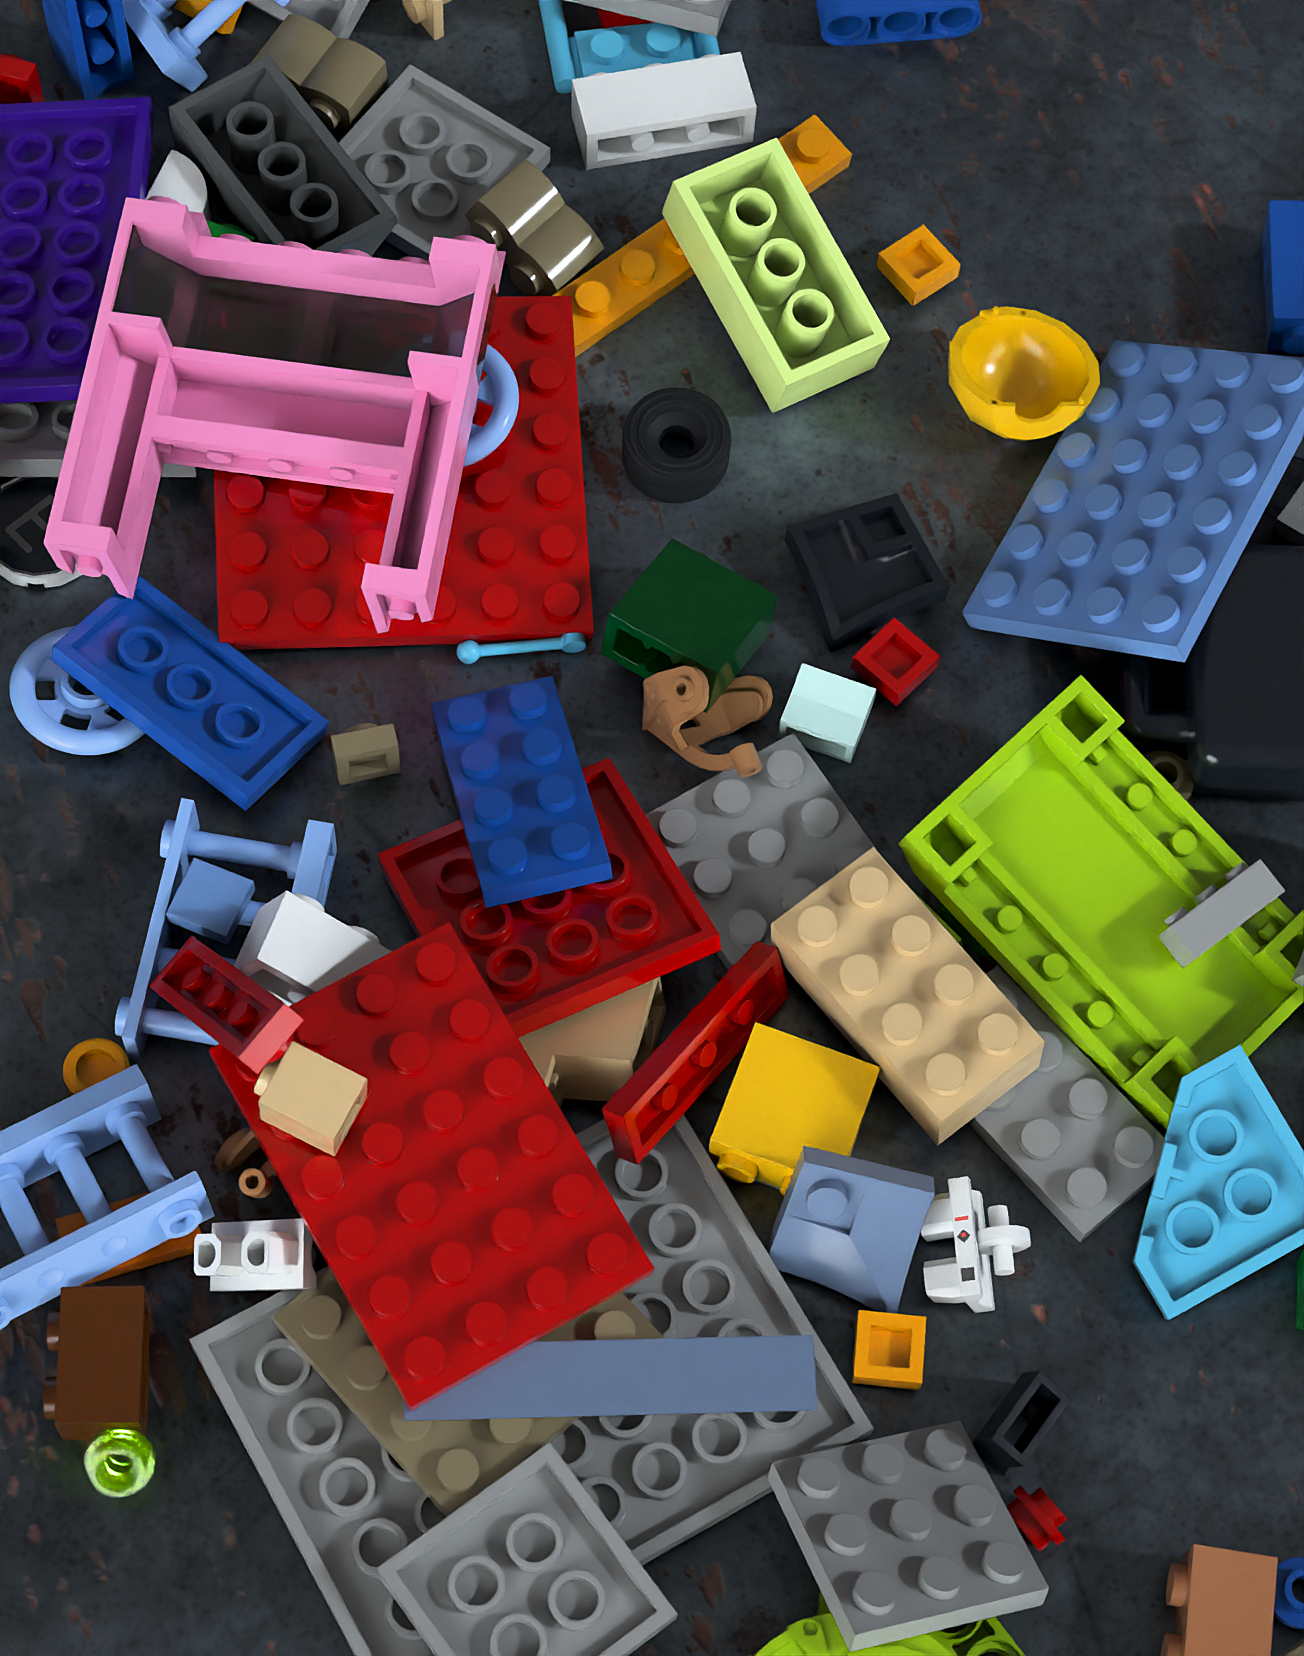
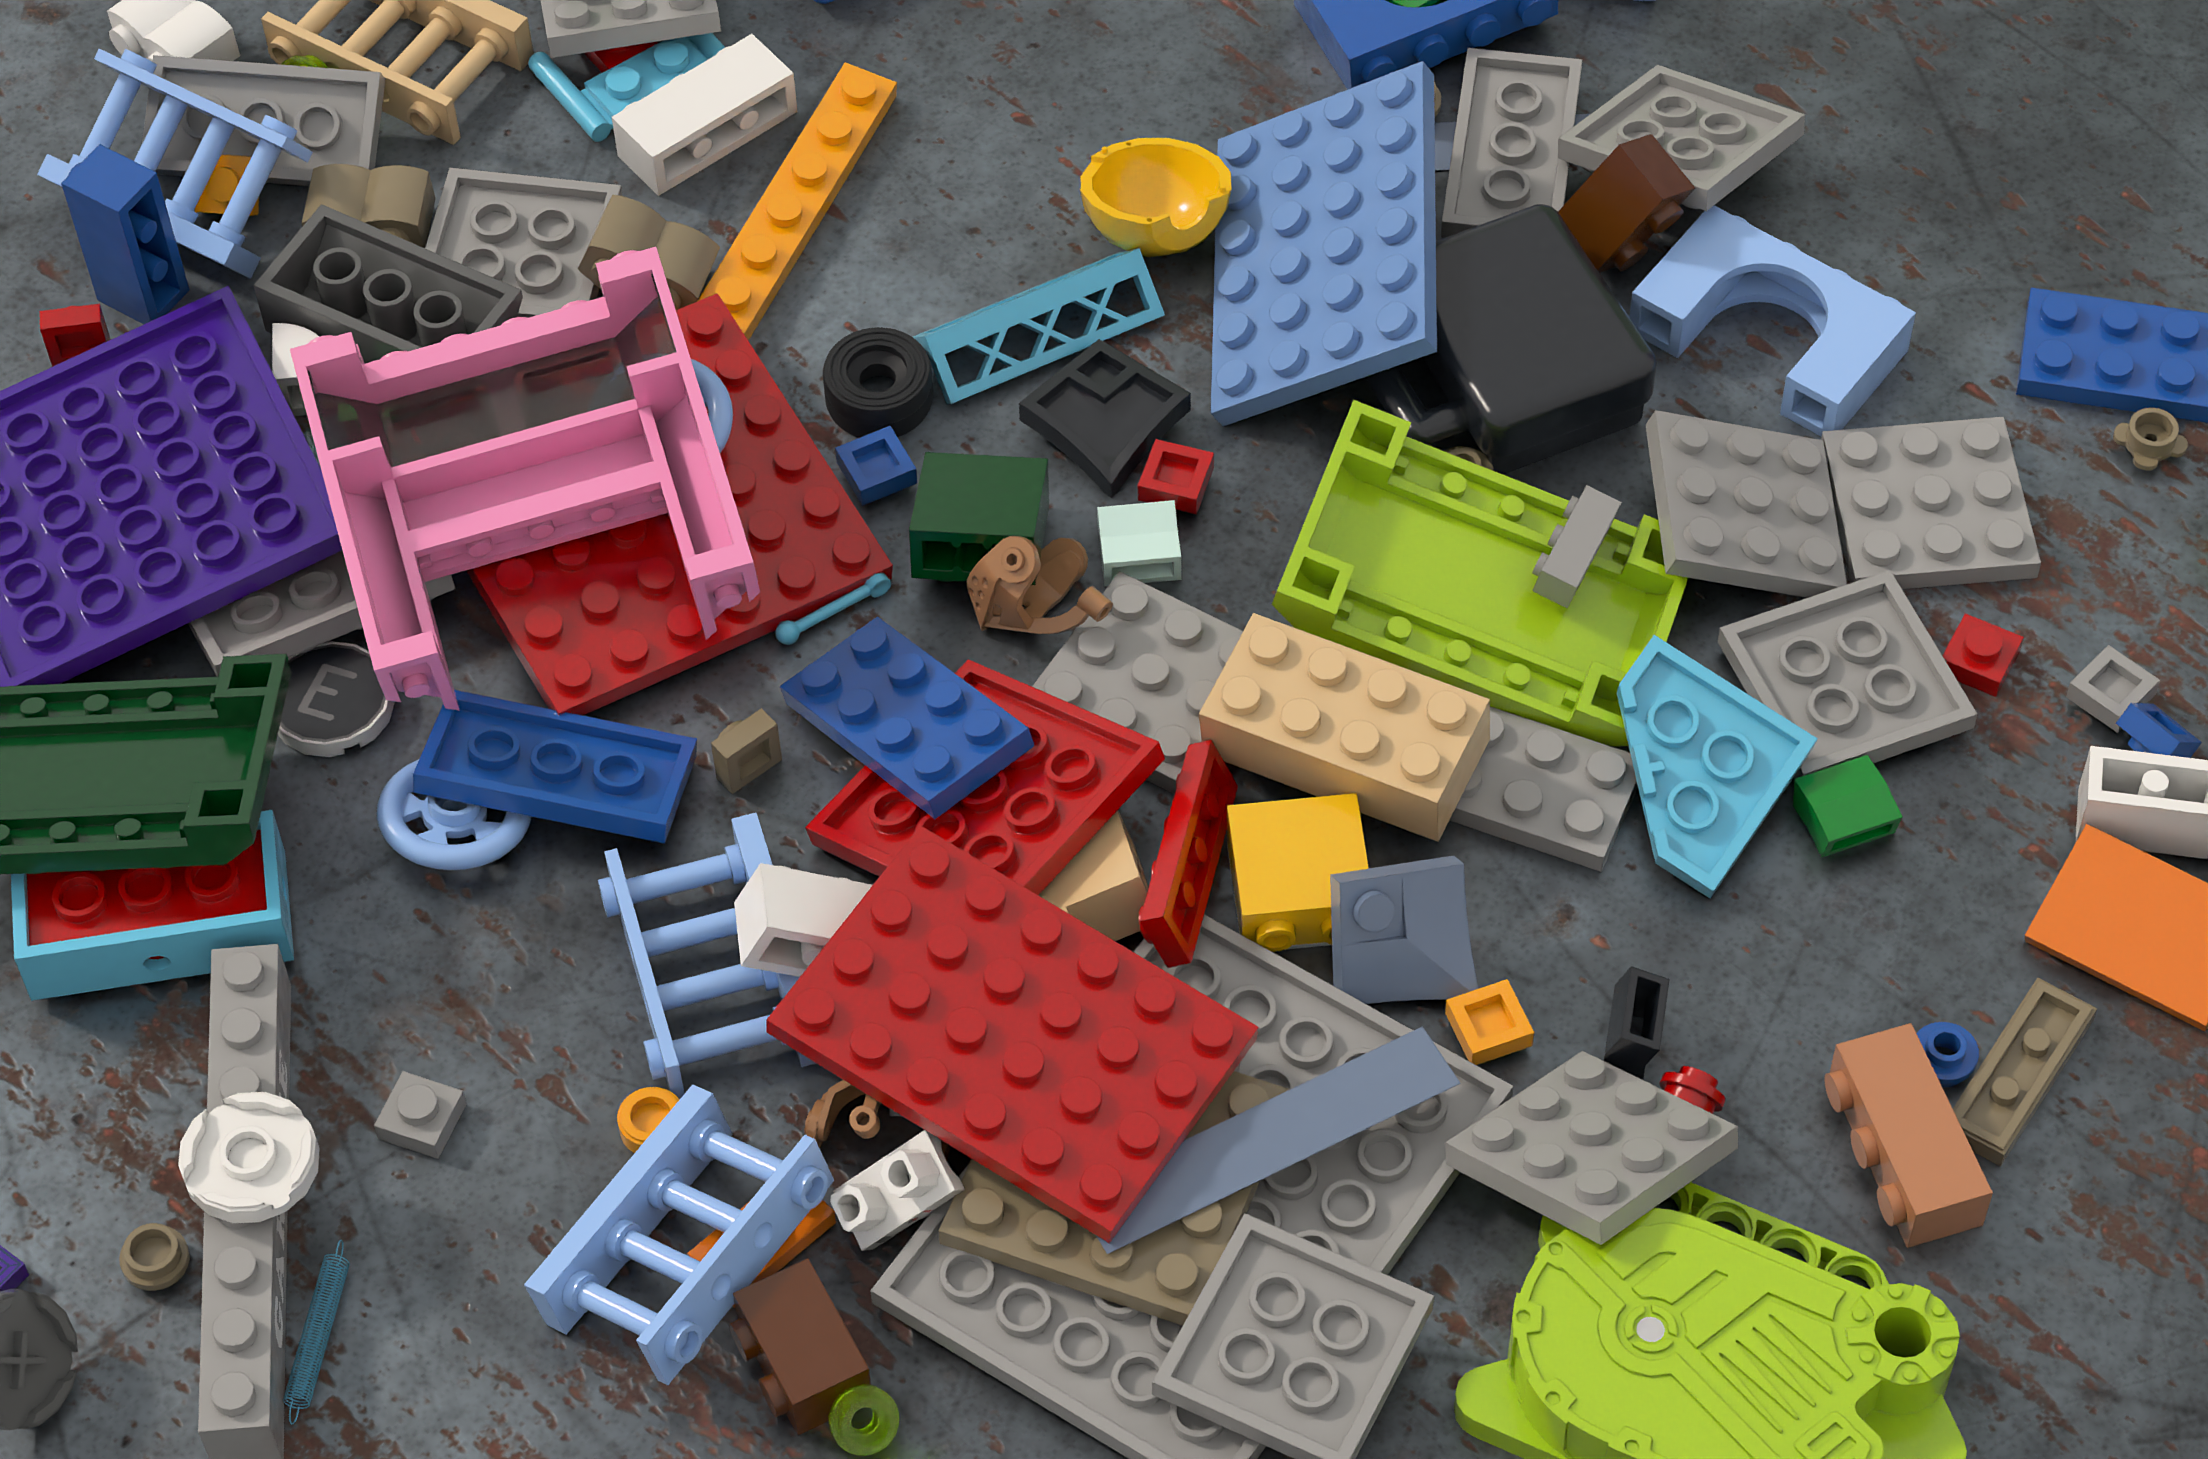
camera: 20 degrees left, 10 degrees down
red plate [149,936,304,1074] -> none
medium blue tile [166,858,255,945] -> none
tan brick [254,1041,367,1157] -> none
yellowish green brick [661,138,890,413] -> none
light orange plate [876,224,961,306] -> none
white hips [921,1176,1031,1313] -> none
none -> blue plate [835,426,918,506]
none -> medium azure fence [913,248,1165,404]

